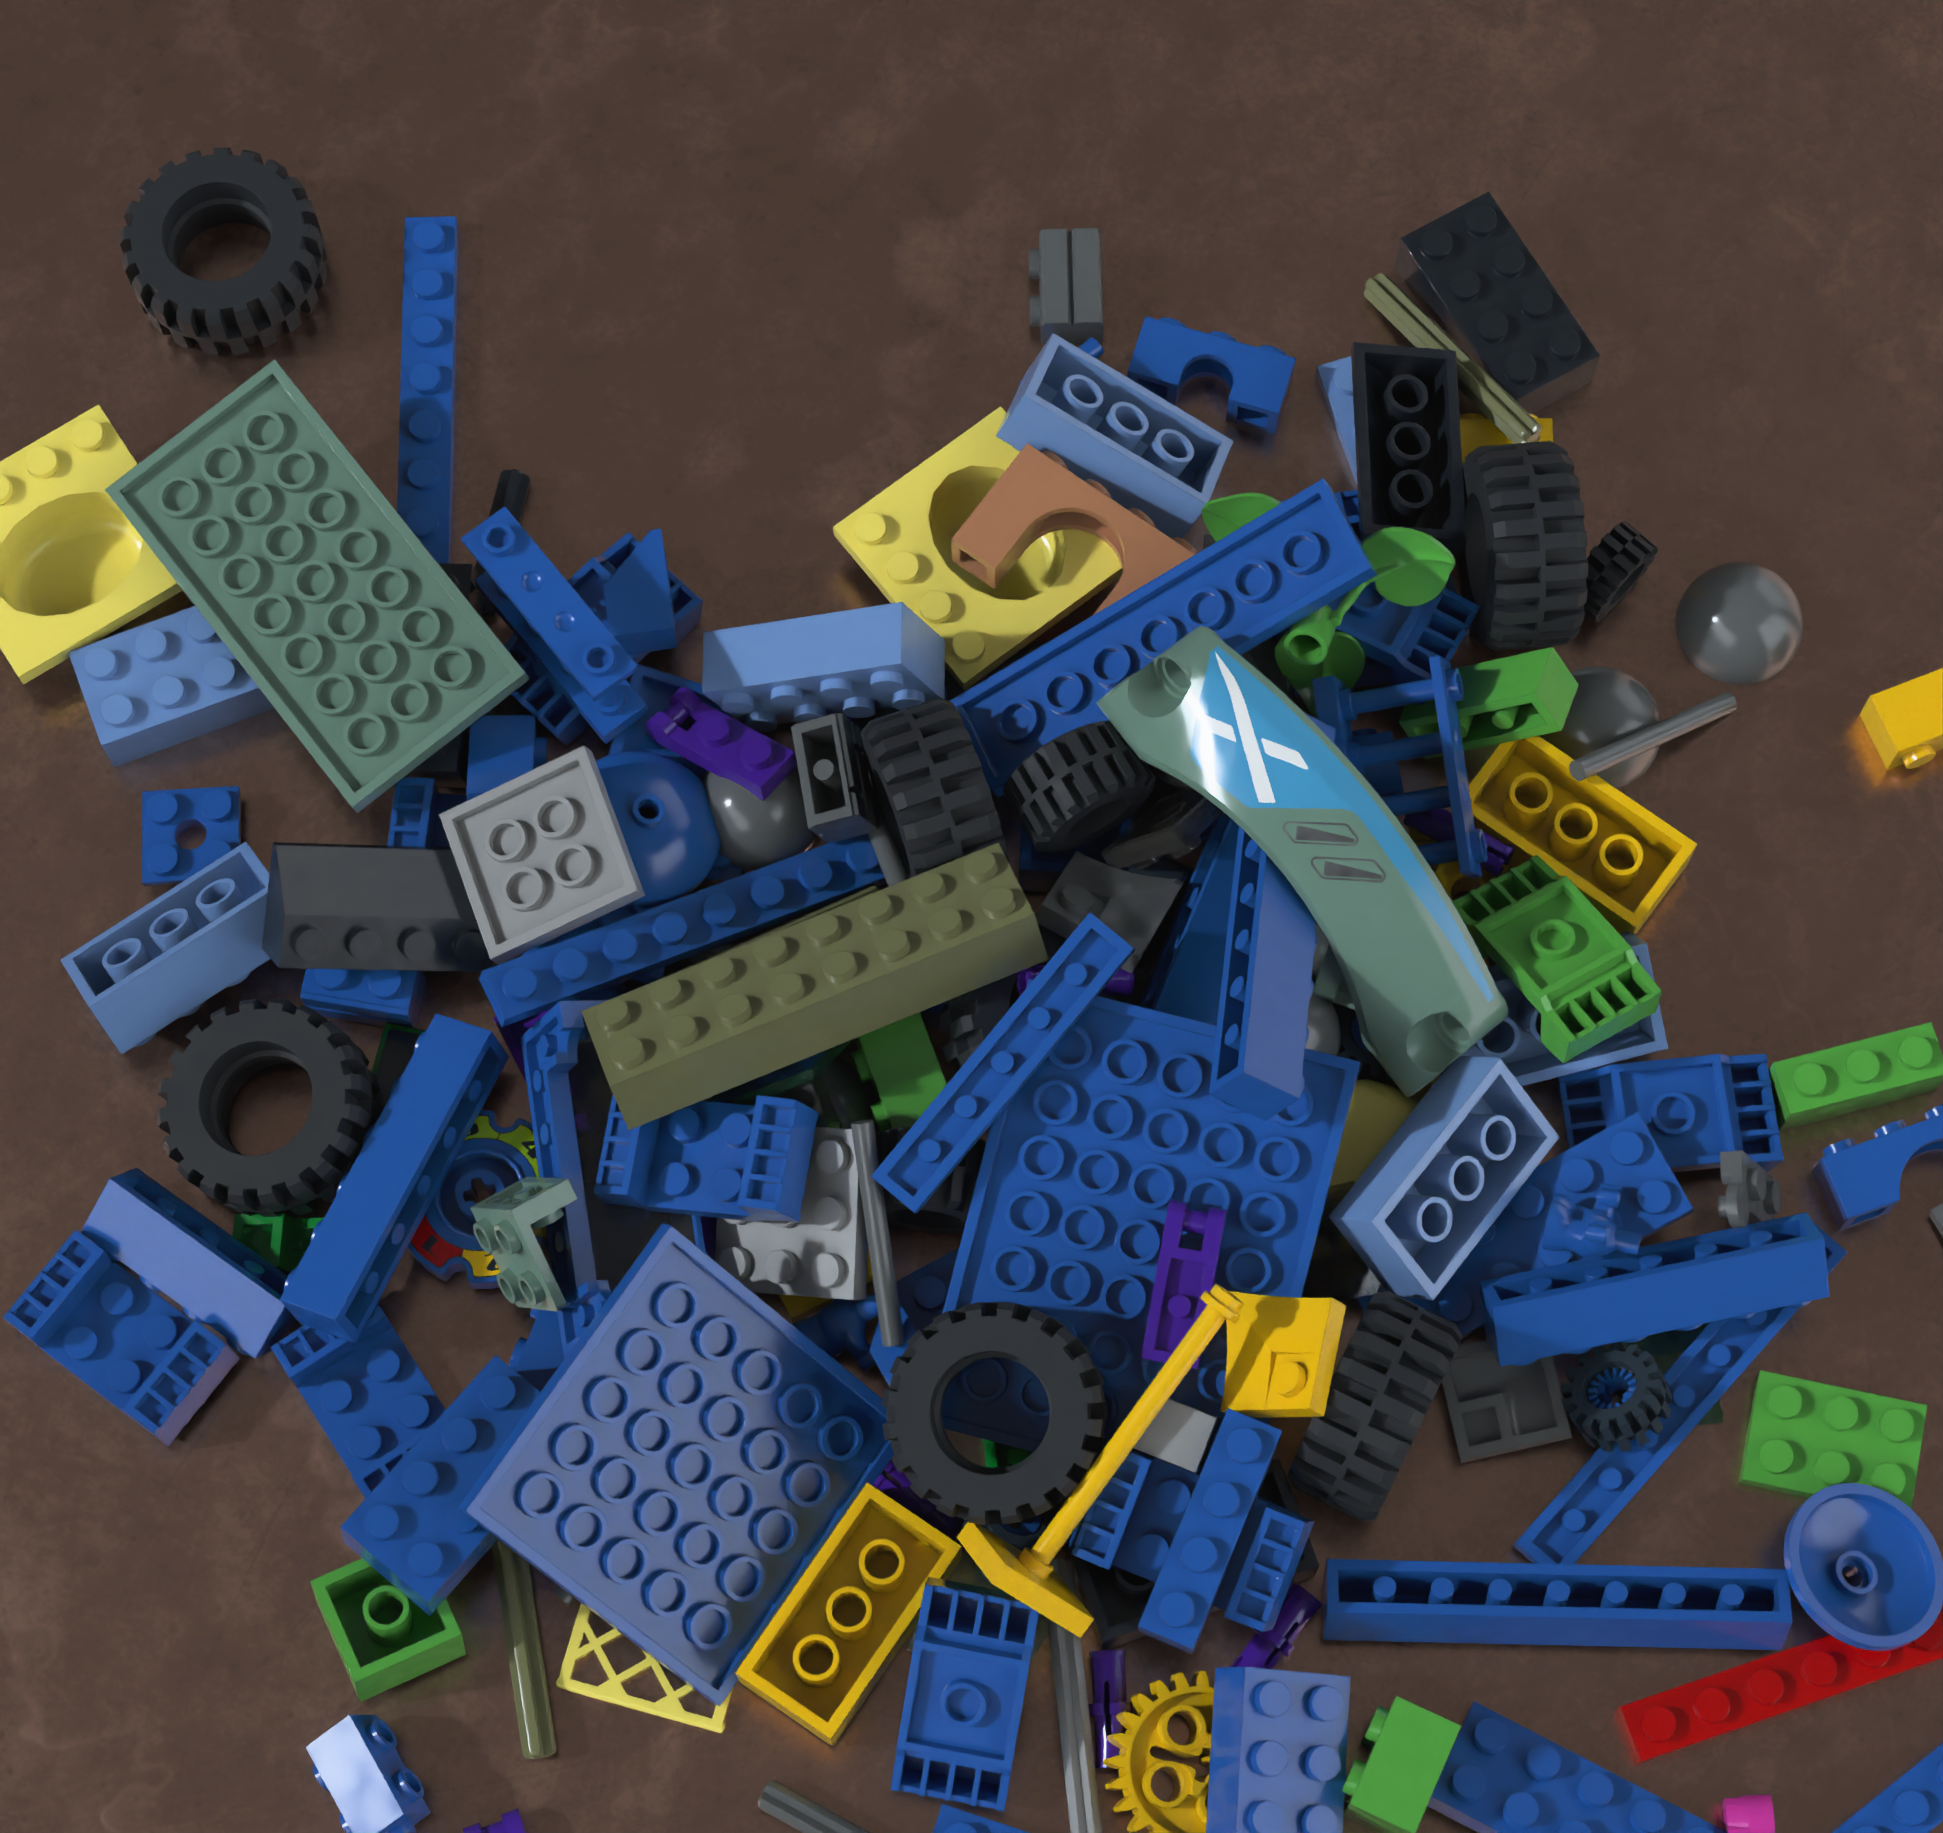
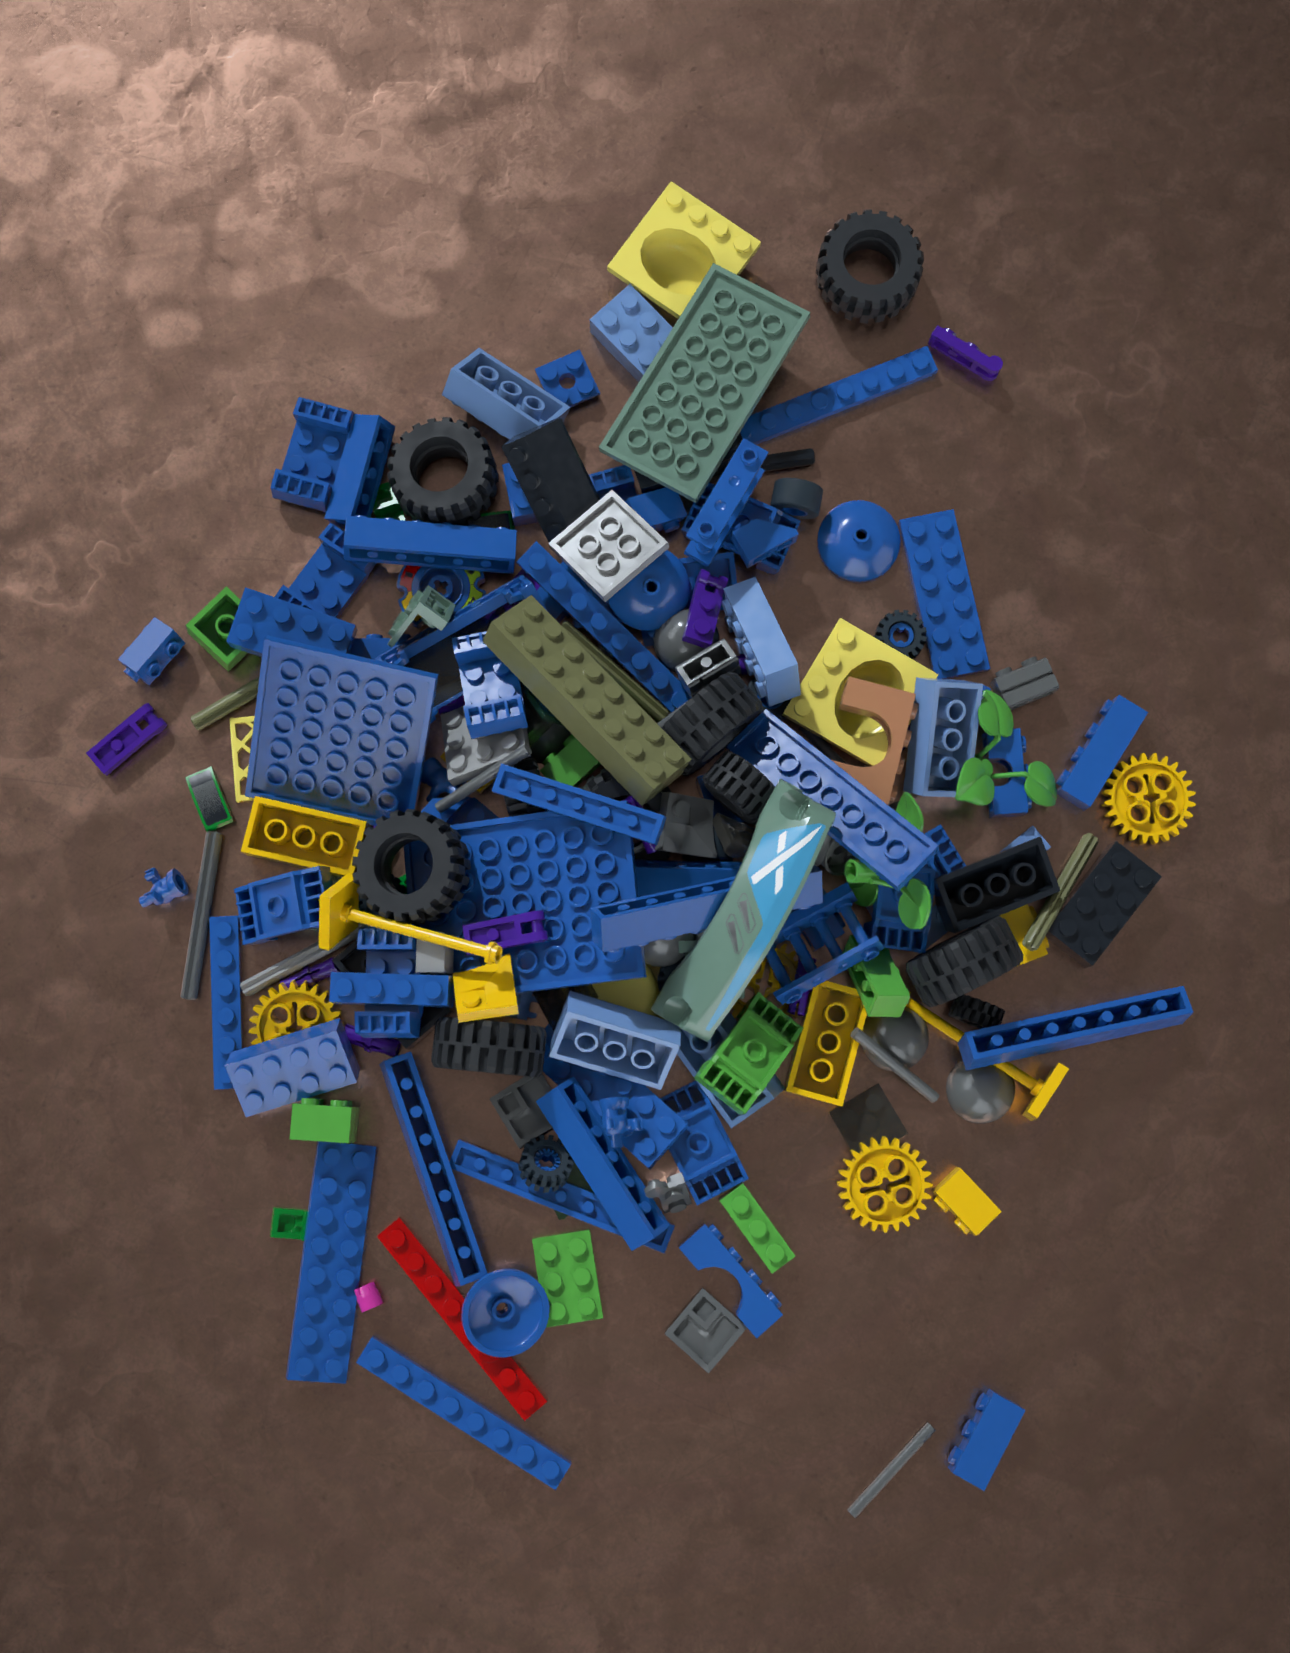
camera: 65 degrees right, 10 degrees up
none -> slope [185,766,234,832]
none -> black wheel [770,478,823,519]
none -> blue dish [817,500,901,582]
none -> clear smoke plate [828,1083,908,1153]
none -> yellow gear [837,1136,933,1233]
none -> black bush [874,610,927,659]
none -> blue plate [898,509,990,679]
none -> yellow tile [905,991,1069,1121]
none -> dark purple plate [928,325,1003,381]
none -> bright green plant [955,690,1057,807]
none -> blue brick [958,986,1194,1071]
none -> blue brick [1056,695,1148,811]
none -> yellow gear [1101,753,1196,845]

